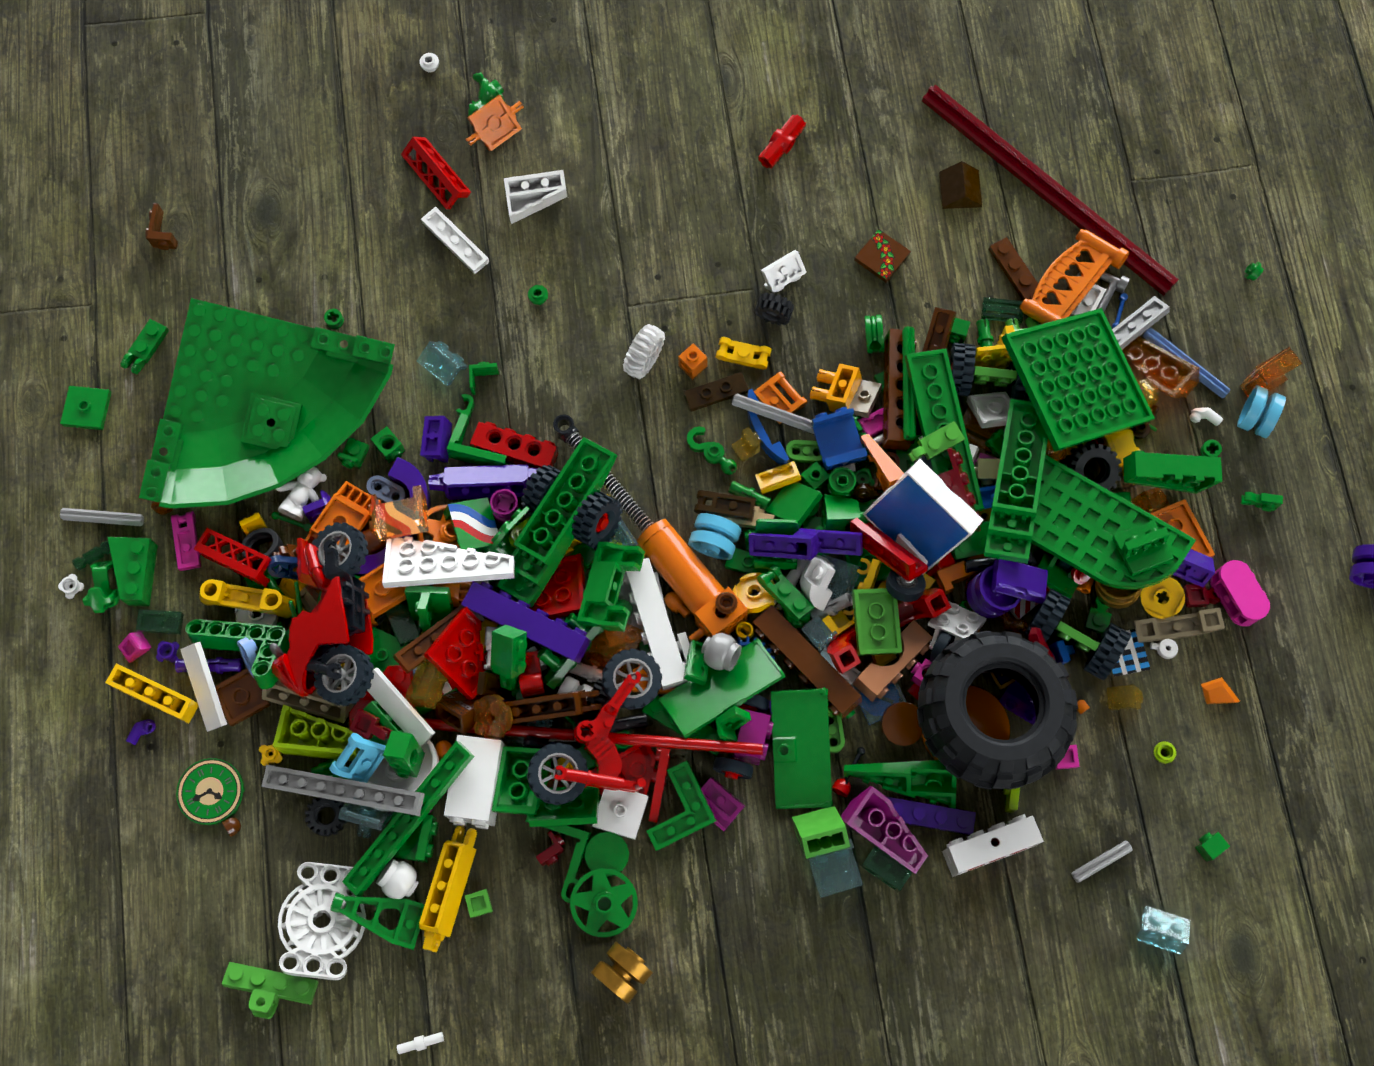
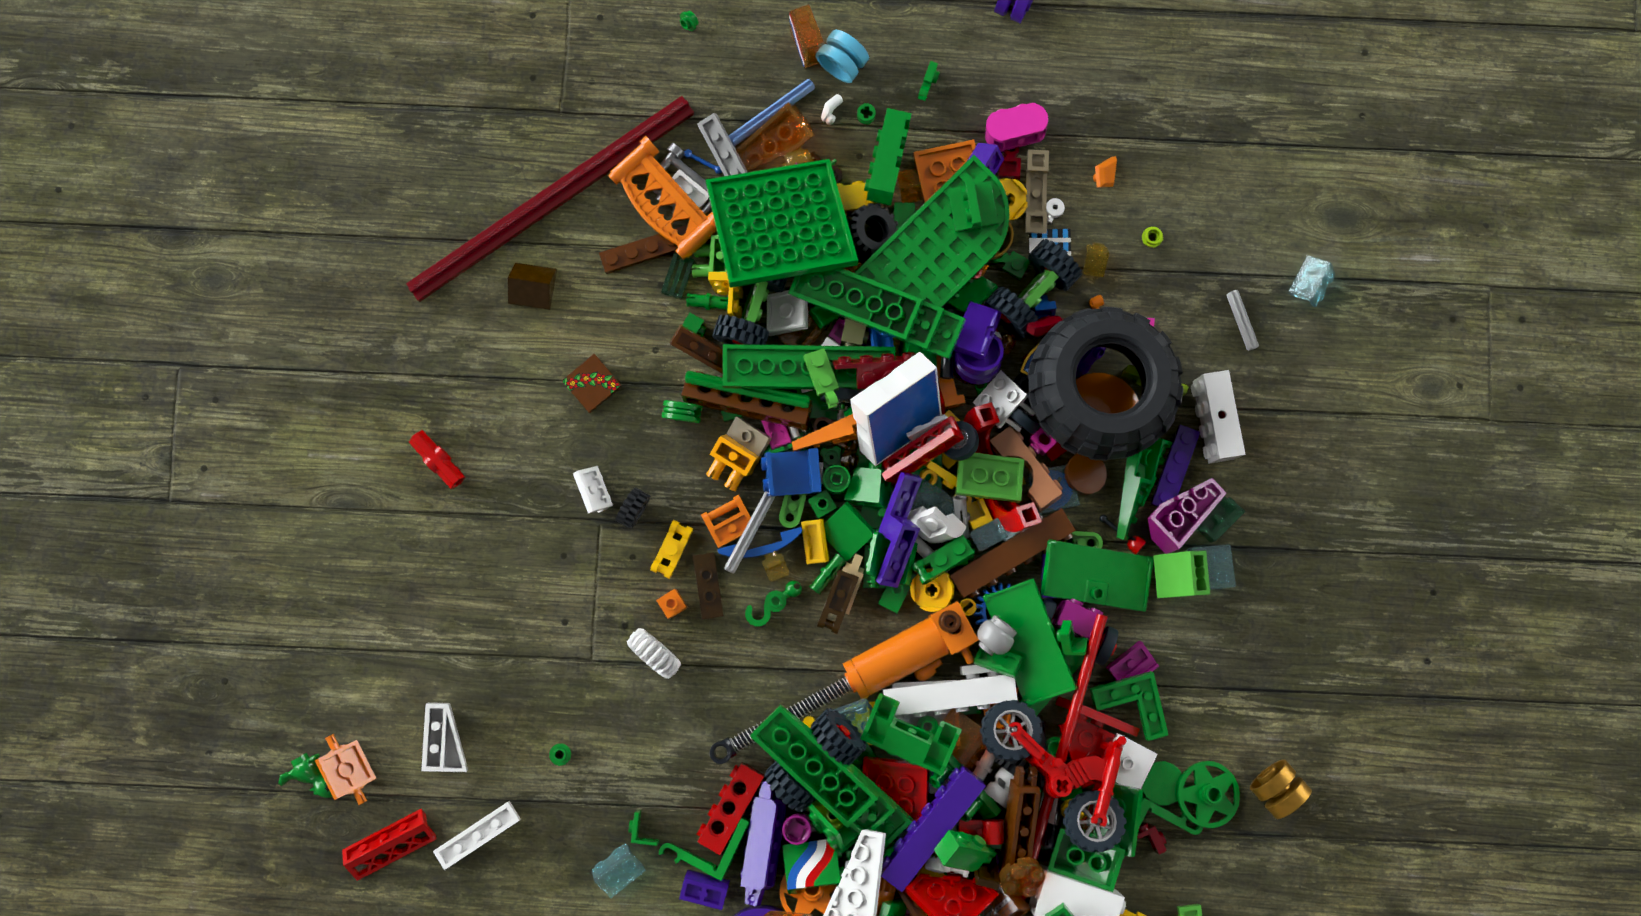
camera: 85 degrees left, 10 degrees up
white plate [420,53,439,72] -> none
medium azure wheel [688,513,741,560] -> none
green plate [1195,832,1230,862] -> none

